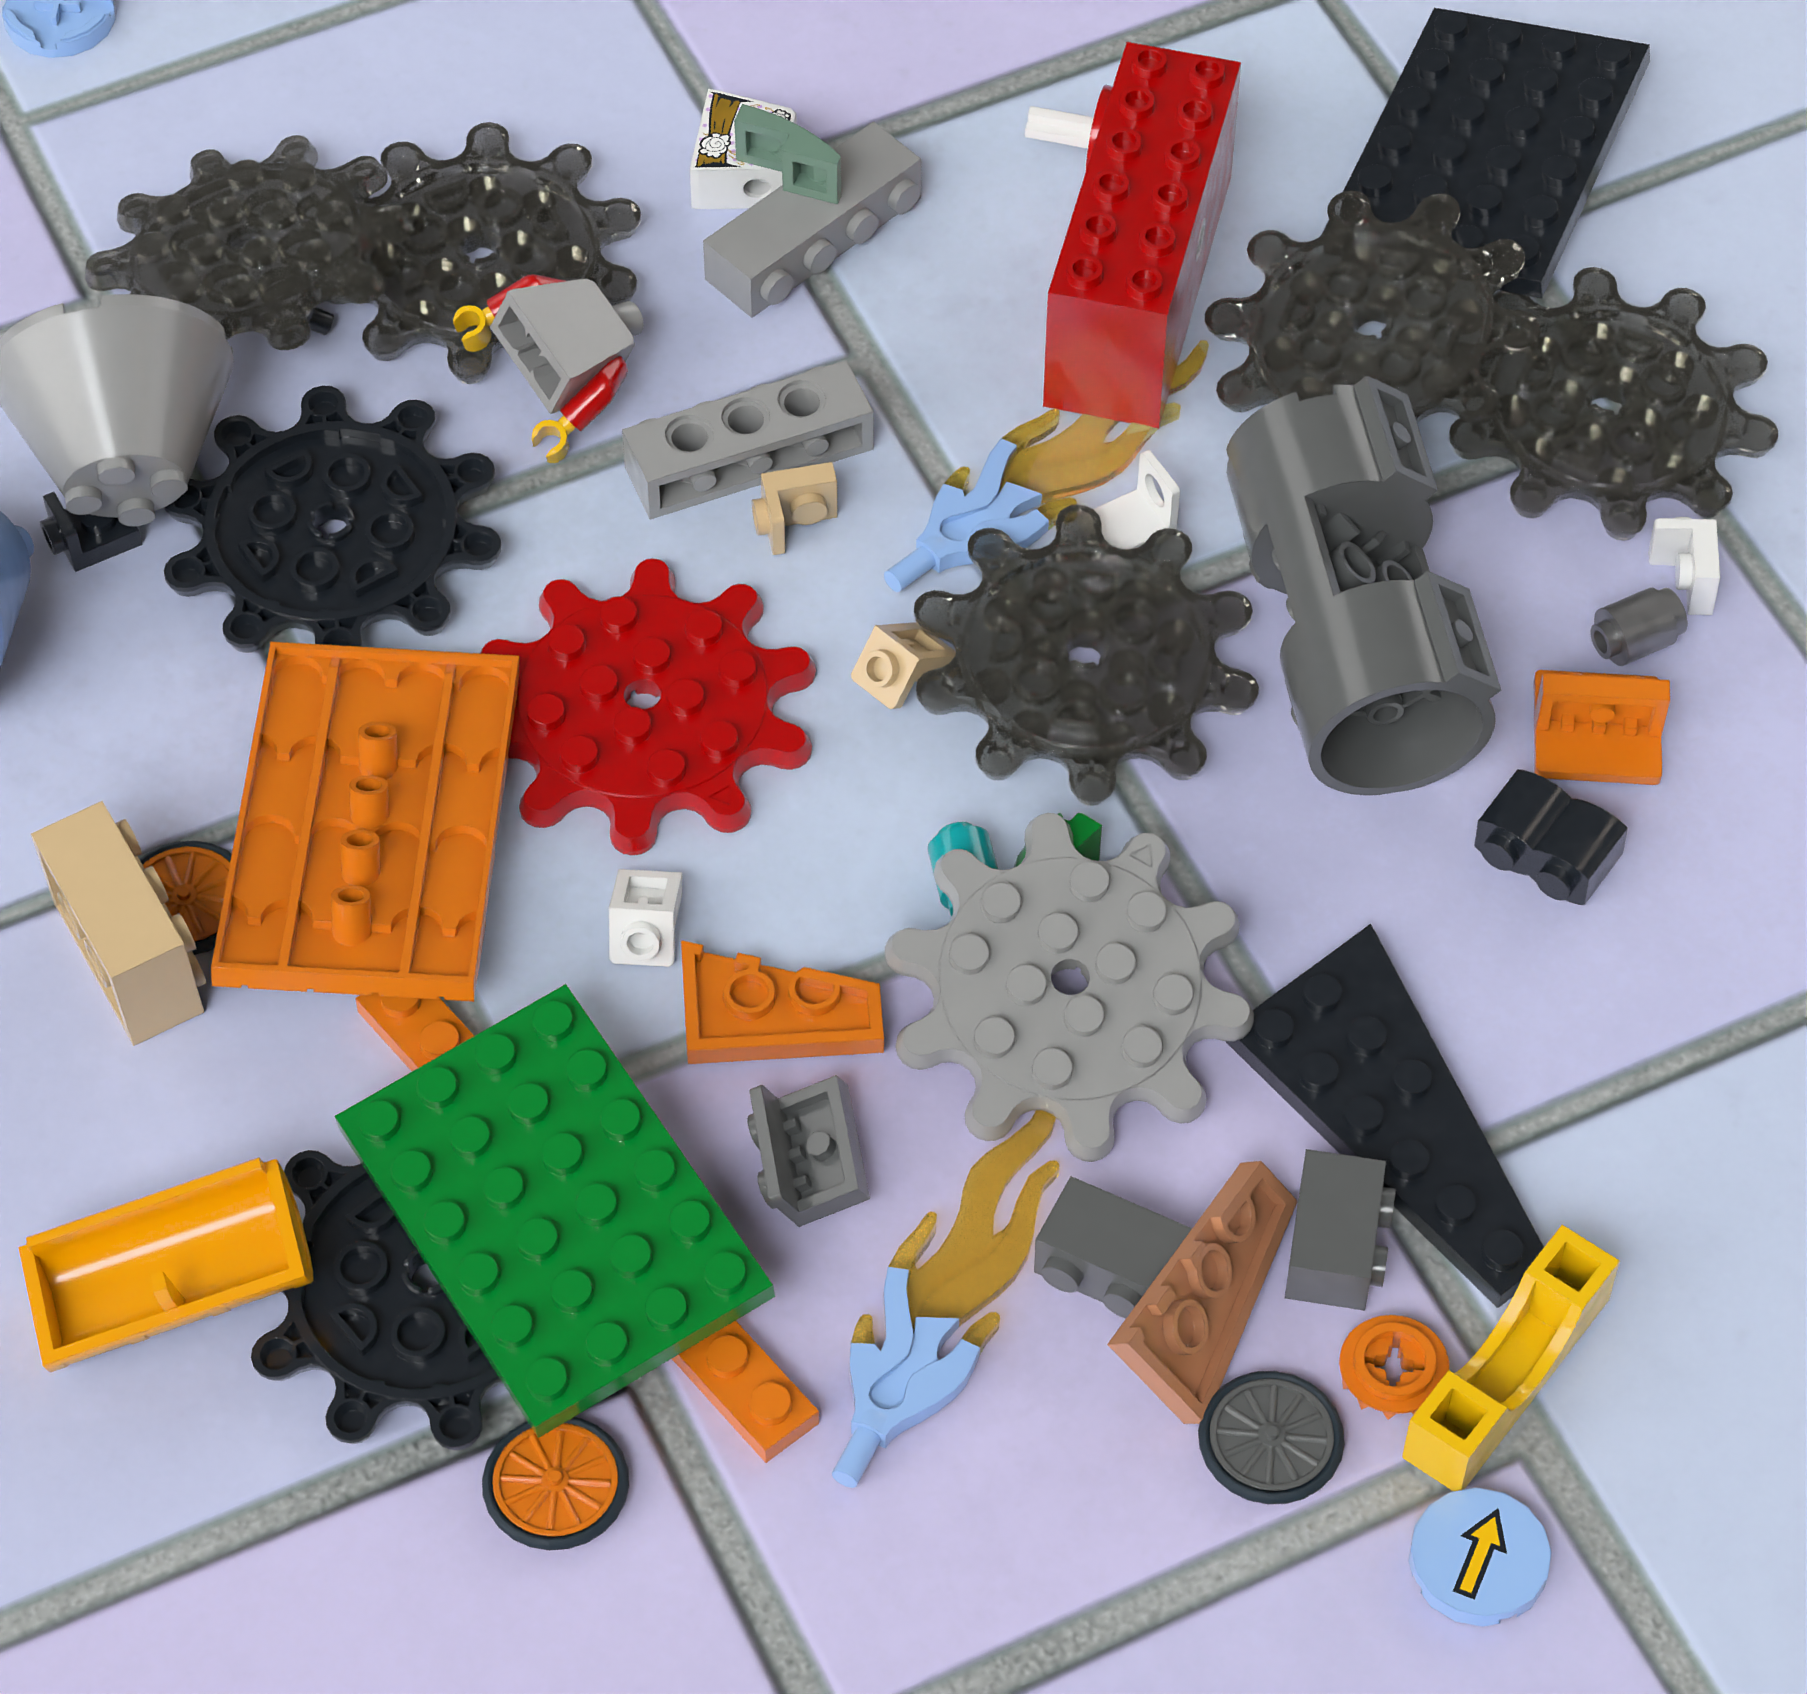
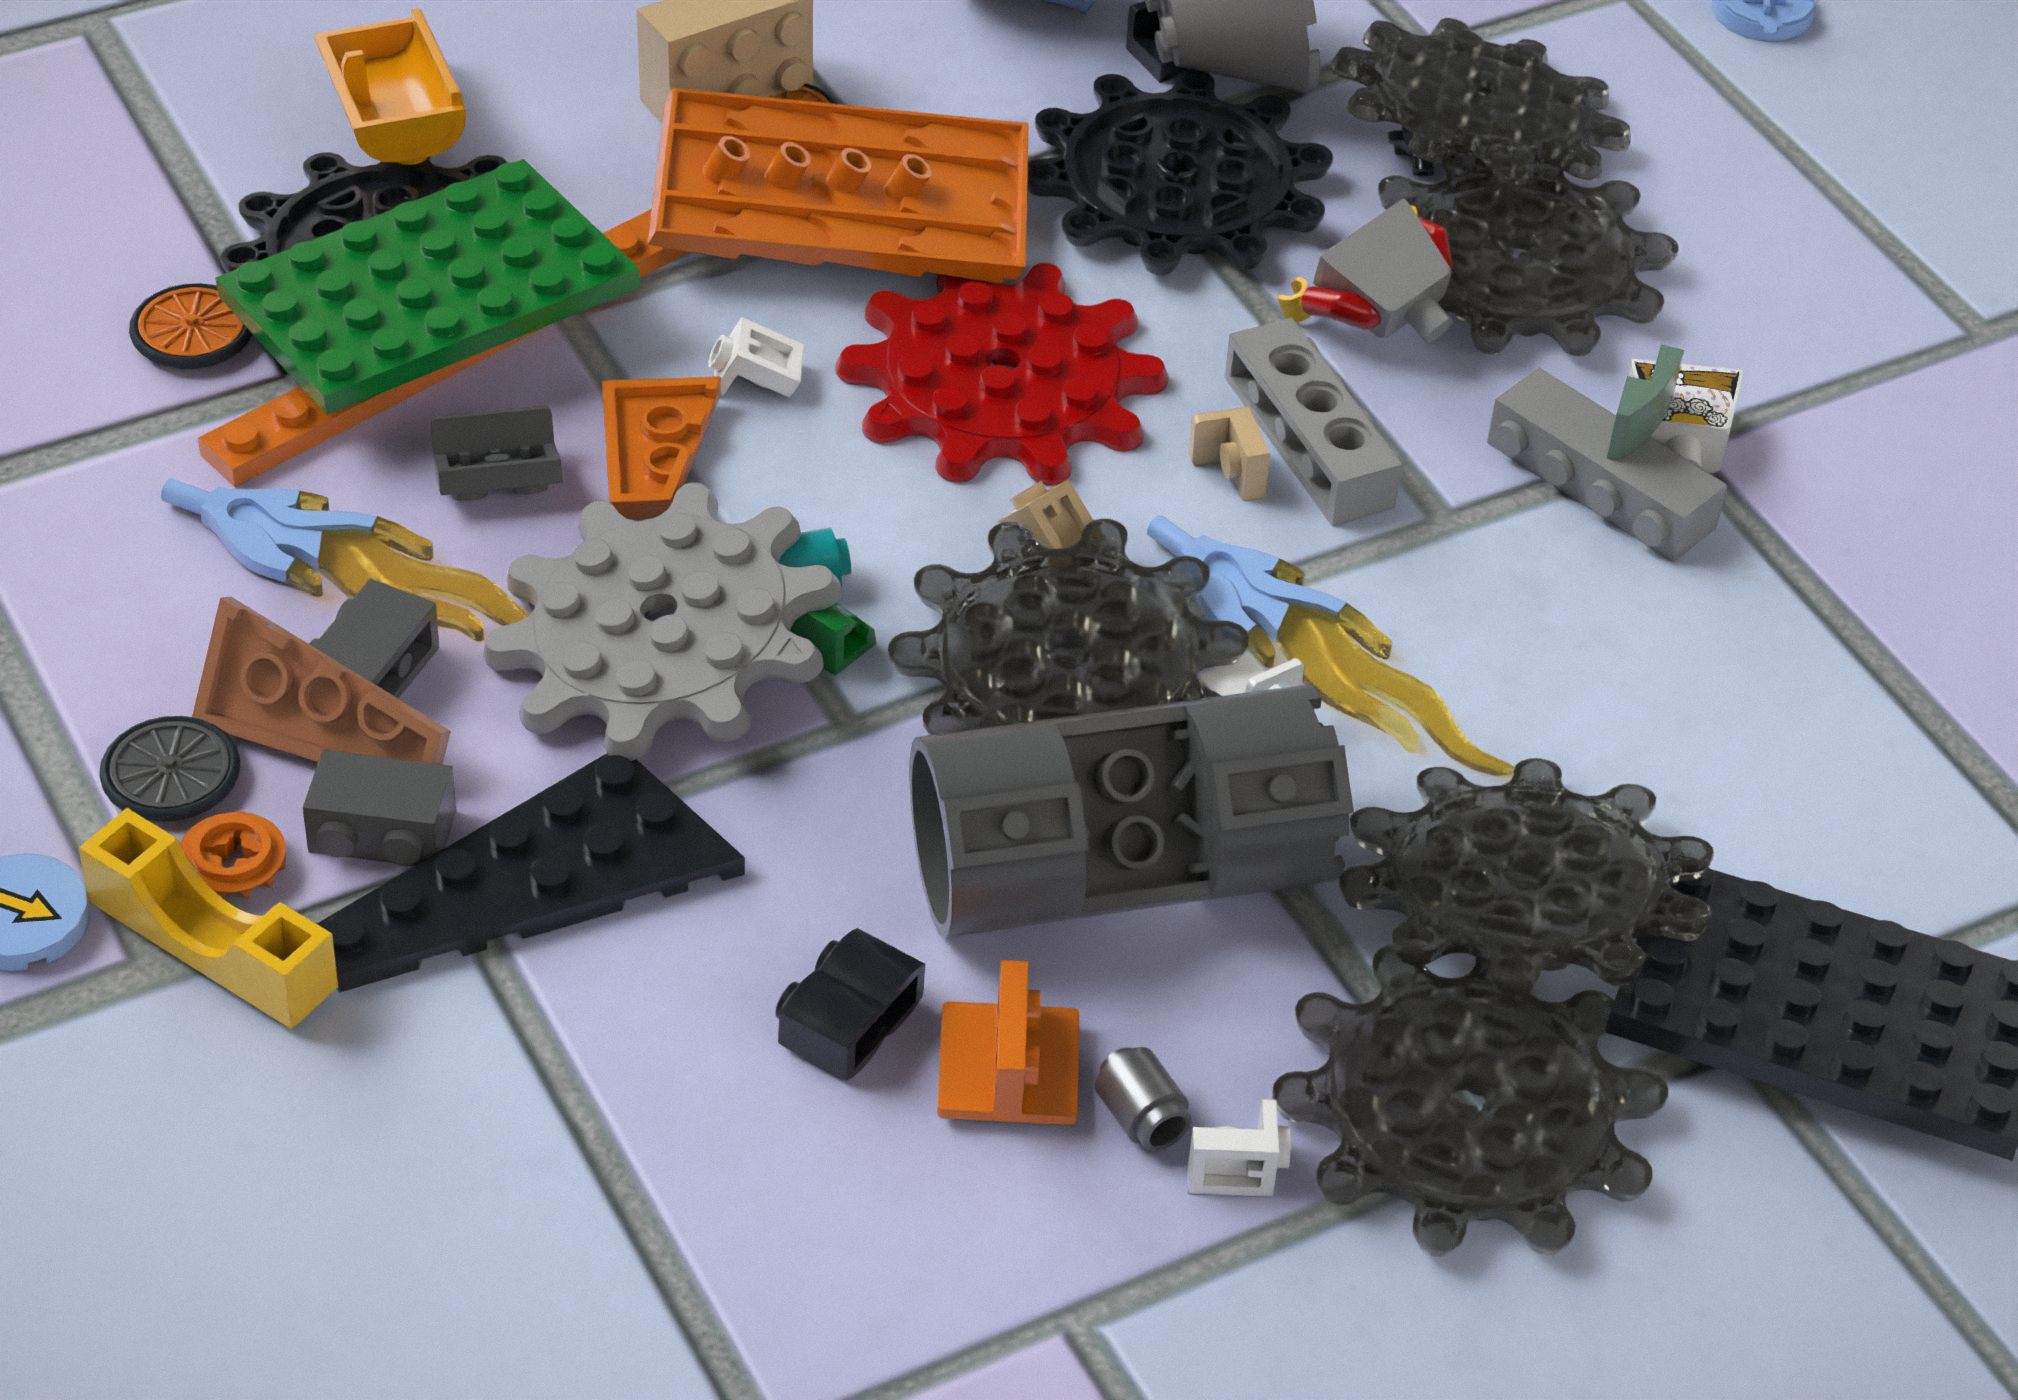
camera: 85 degrees right, 10 degrees down
red piece [1025,42,1241,429] -> none

